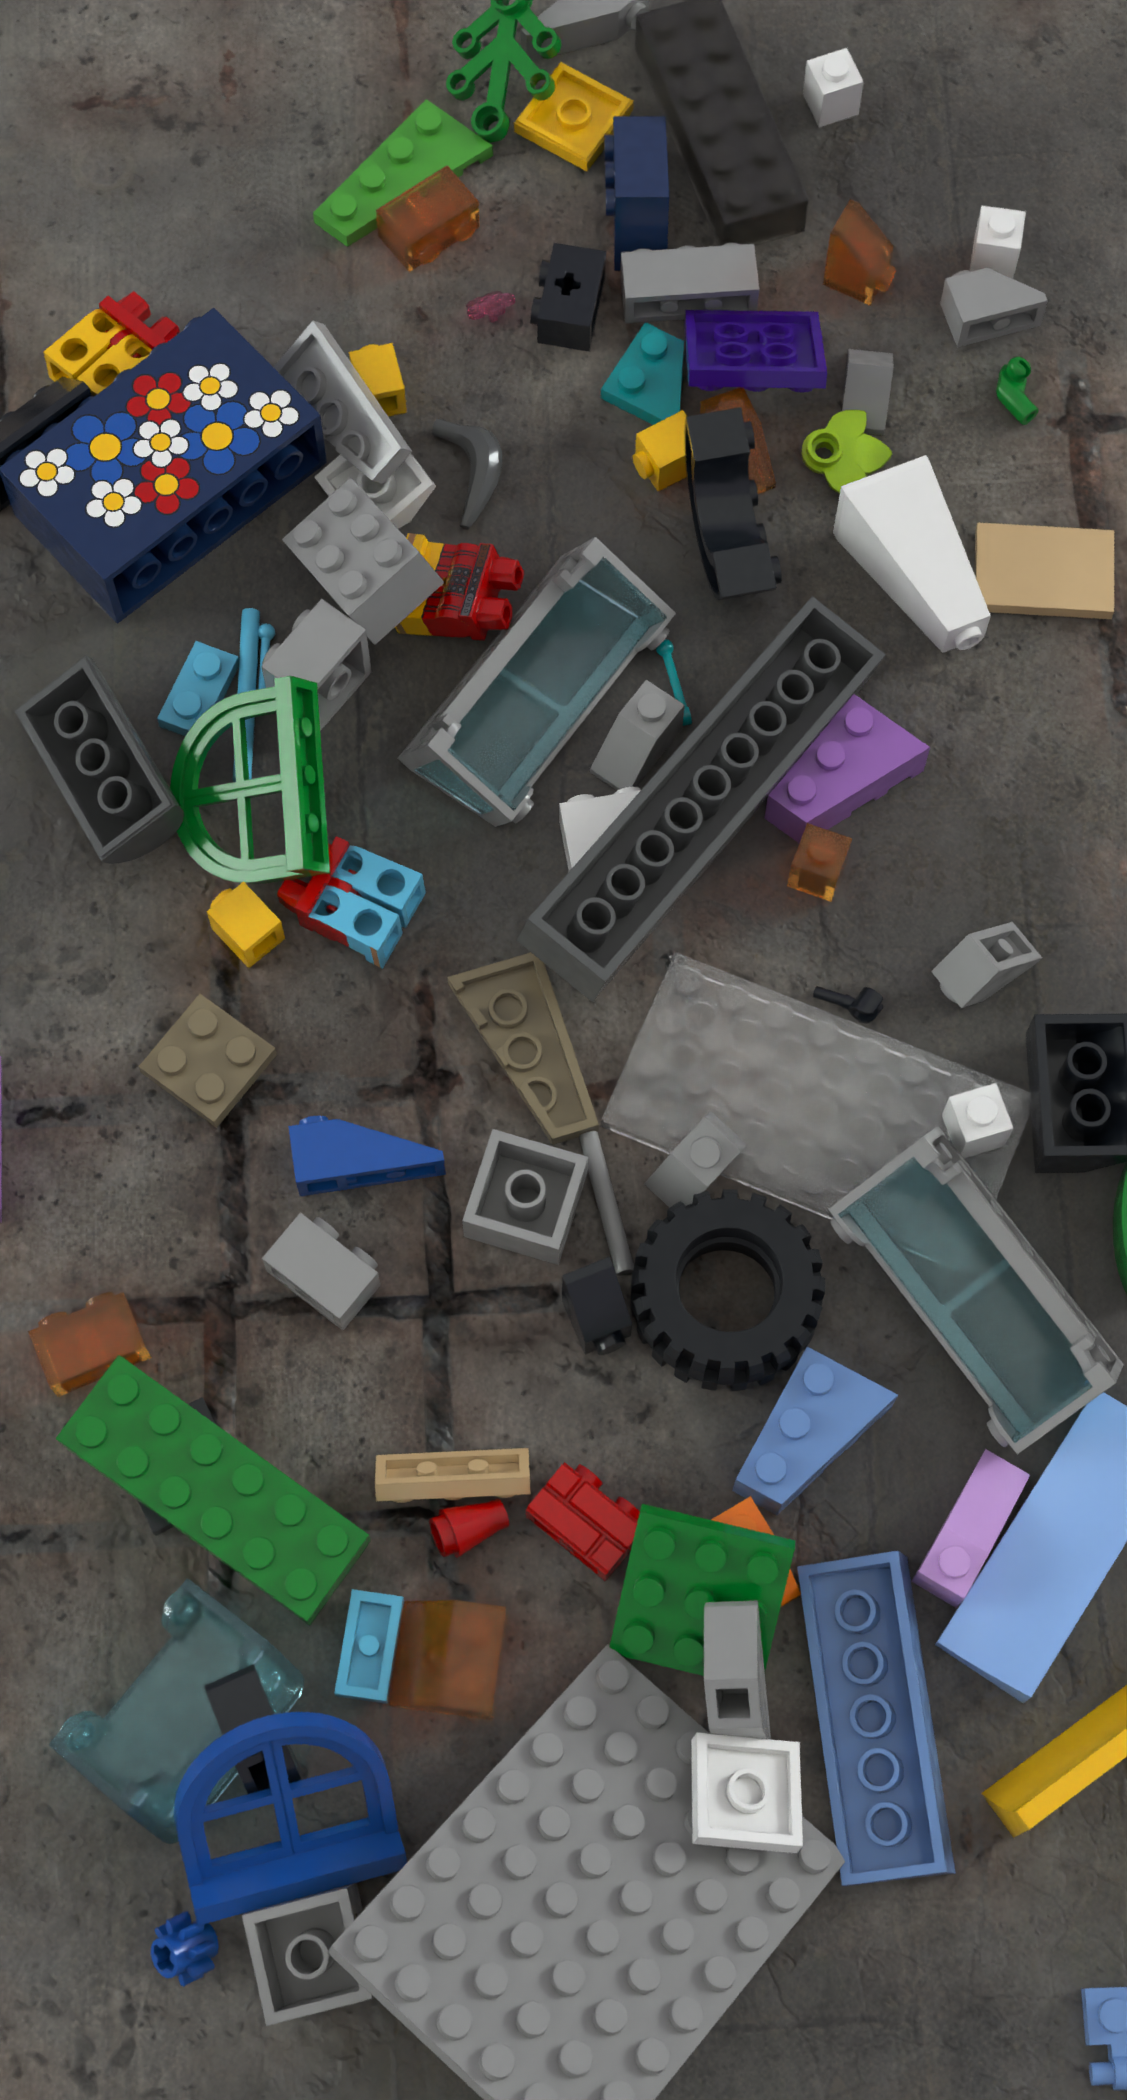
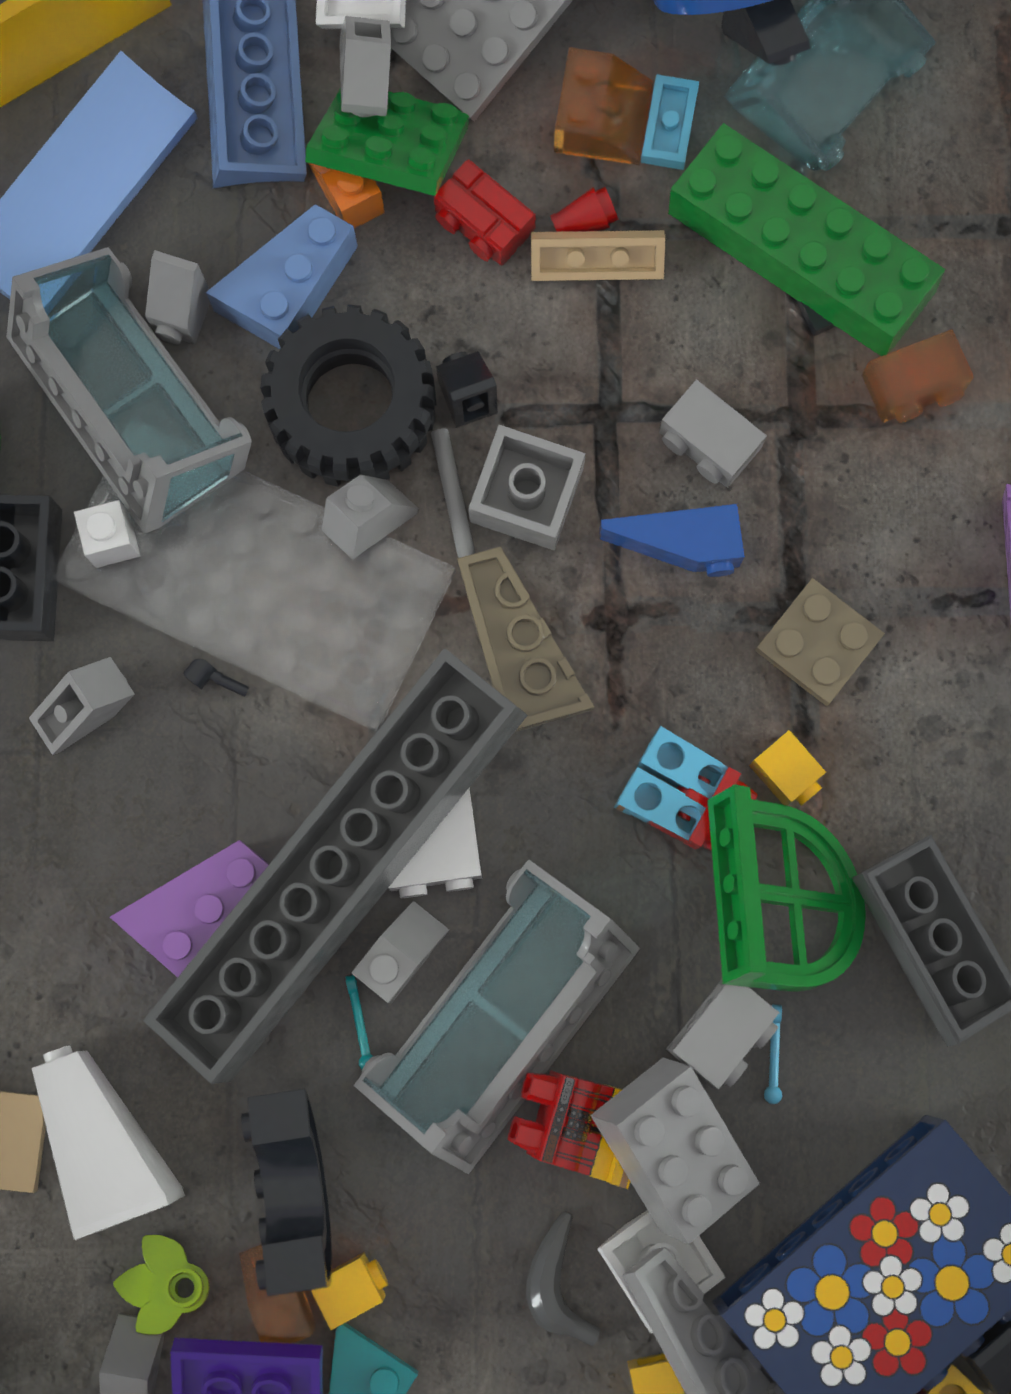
camera: 175 degrees left, 10 degrees up
medium azure plate [157,641,239,736] -> none
medium azure bar [233,608,260,782] -> none
clear orange brick [787,823,852,902] -> none
lavender slope [911,1449,1030,1608] -> none
none -> light grey slope [145,250,210,345]

